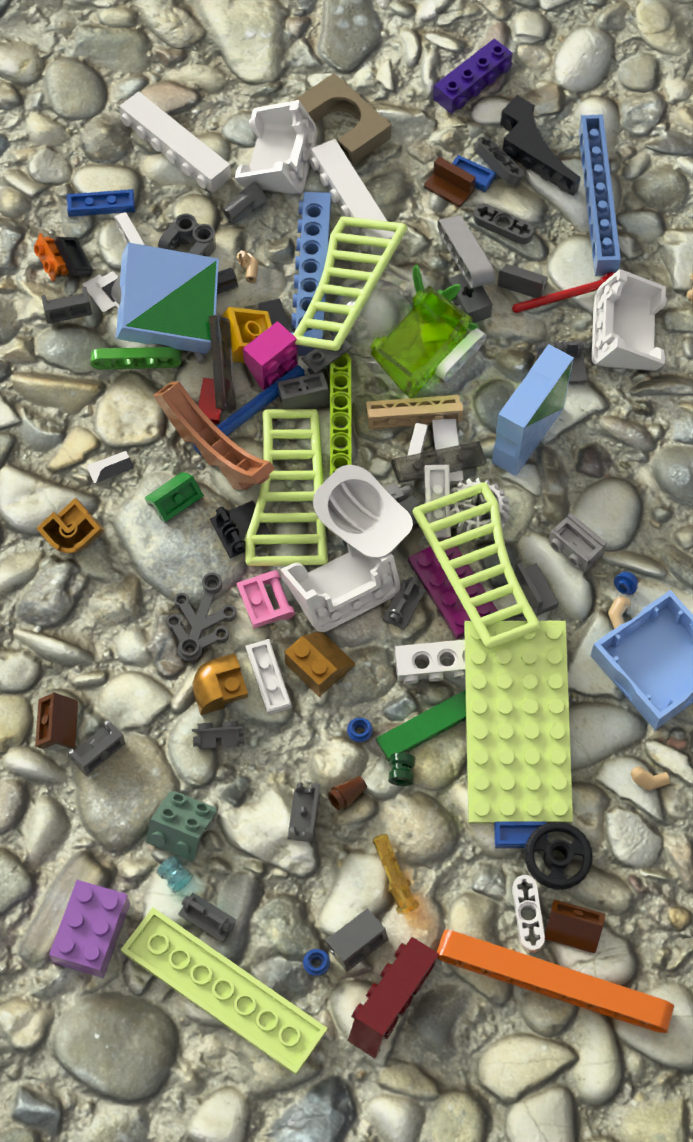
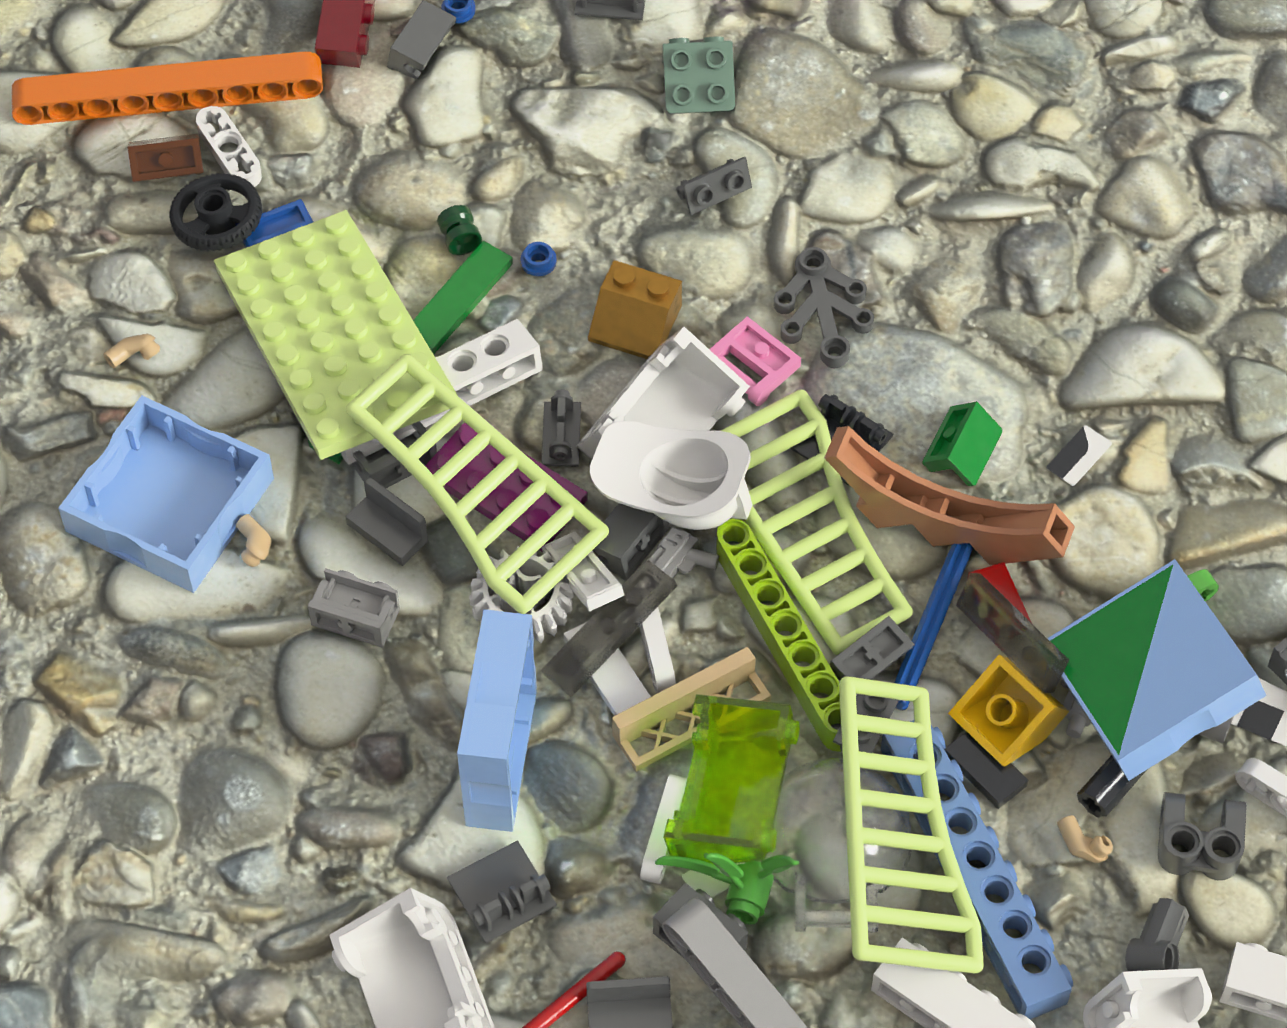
camera: 155 degrees right, 5 degrees down
reddish brown panel [35,692,78,749] -> none
pearl gold brick [36,498,105,553] -> none
dark grey hinge [68,719,126,776] -> none
clear light blue wheel [156,855,193,893] -> none
pearl gold brick [192,653,248,715] -> none
dark pink slope [243,321,298,390] -> none
white tile [246,639,292,715] -> none
dark grey hinge [287,782,320,842] -> none
reddish brown cone [328,776,367,810] -> none
clear yellow pin [372,834,419,914] -> none
blue plate [614,571,638,595] -> none

